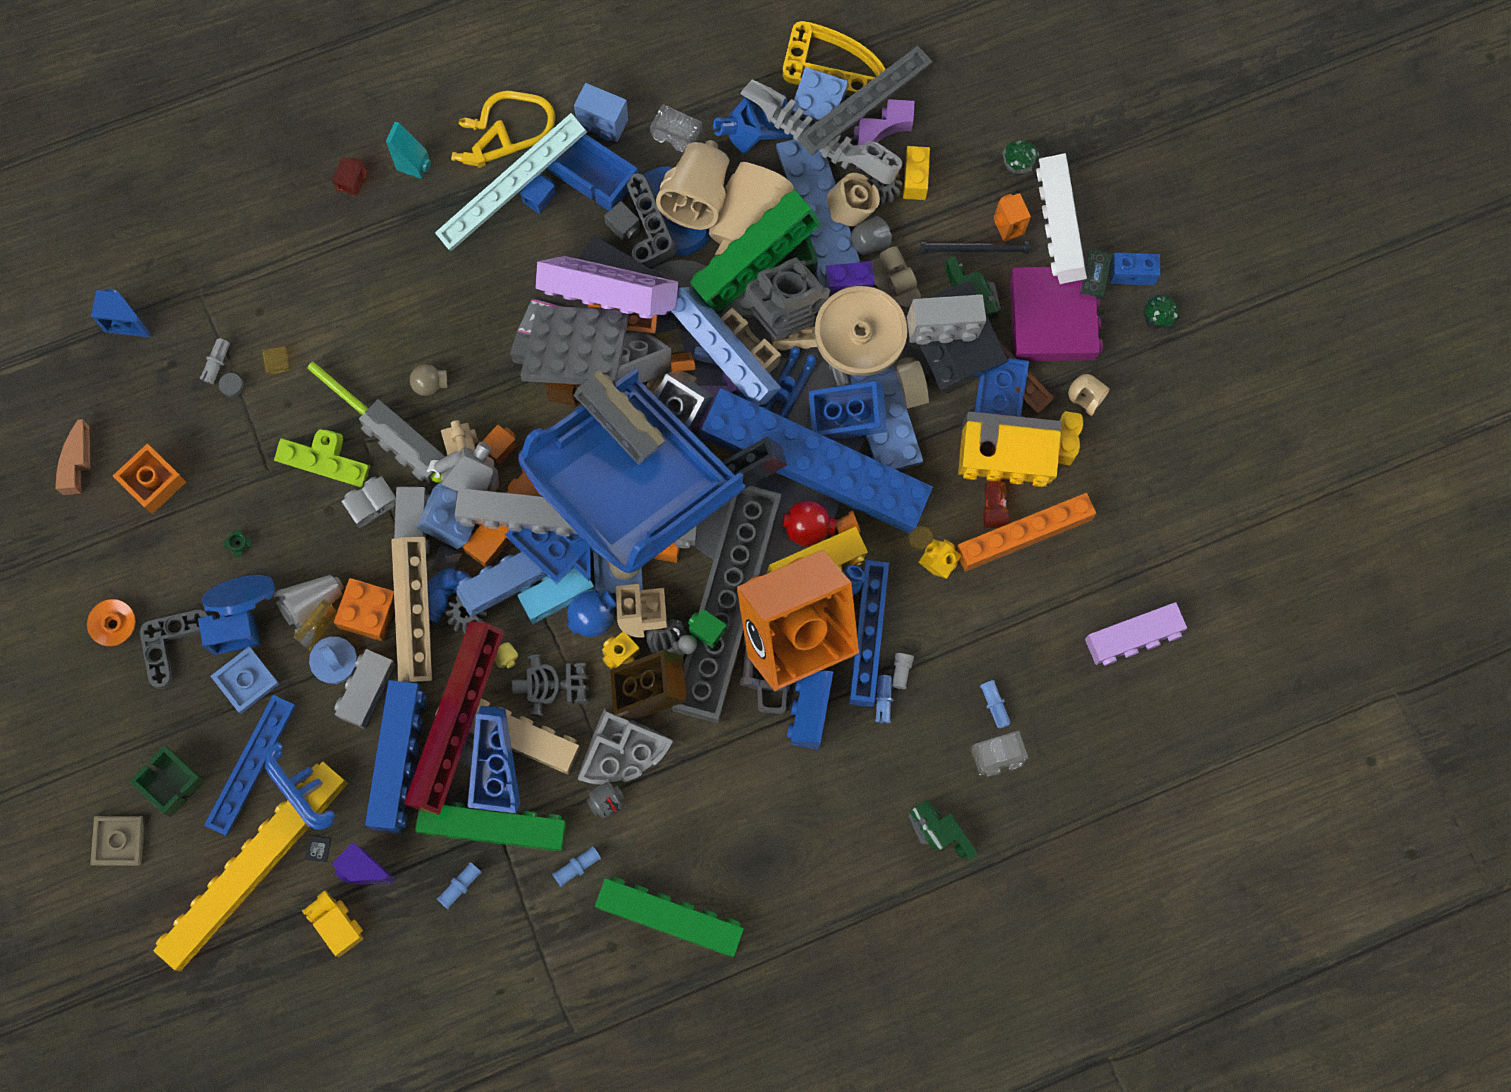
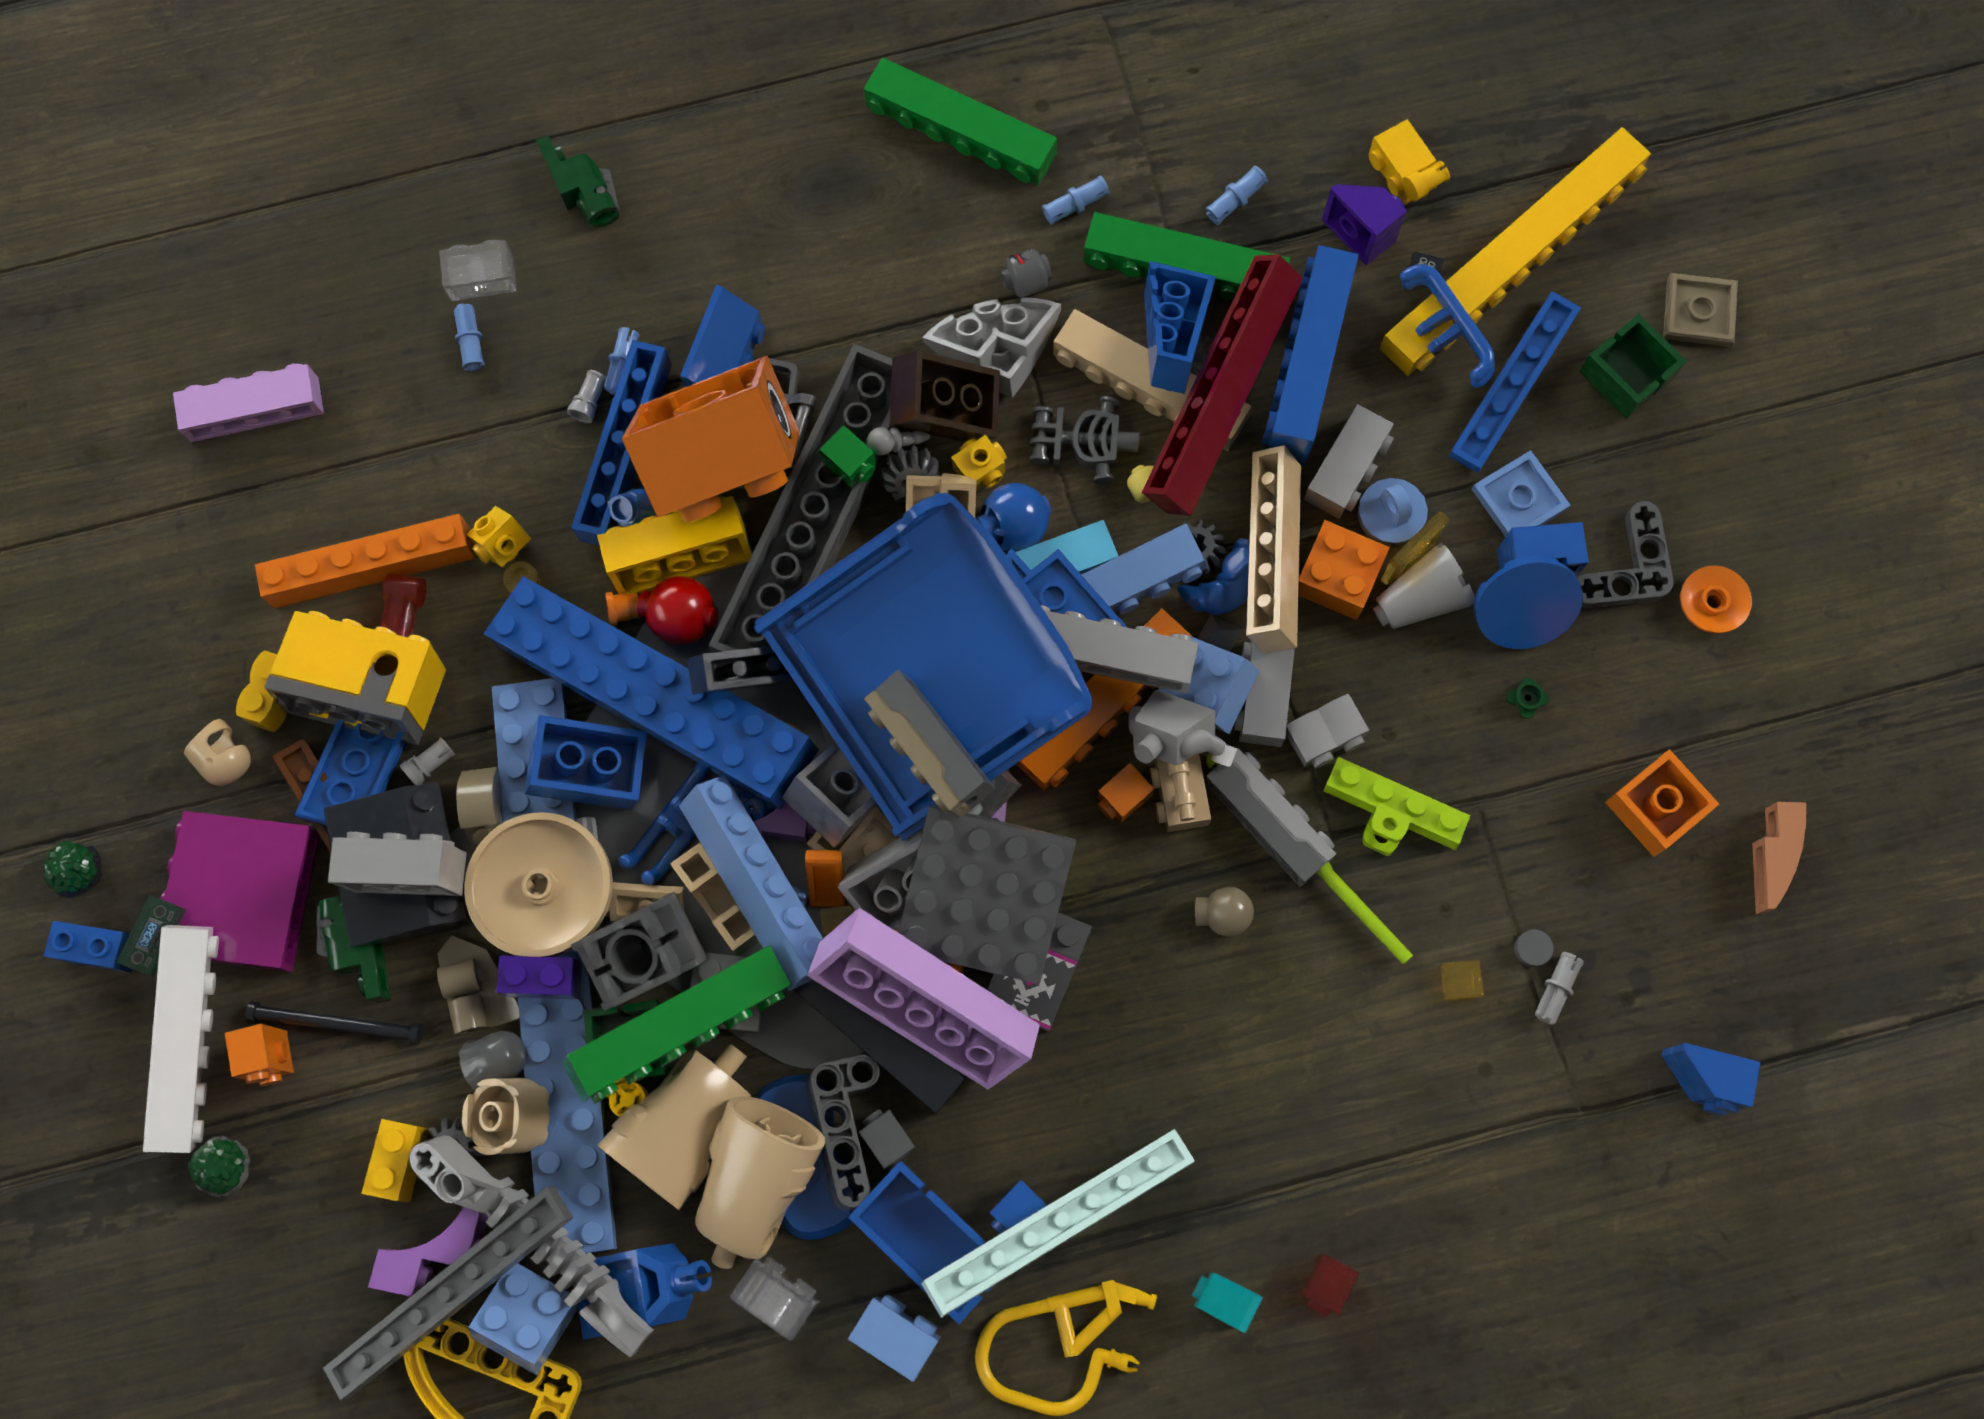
camera: 165 degrees left, 0 degrees up
none -> light grey pin [399,737,455,785]

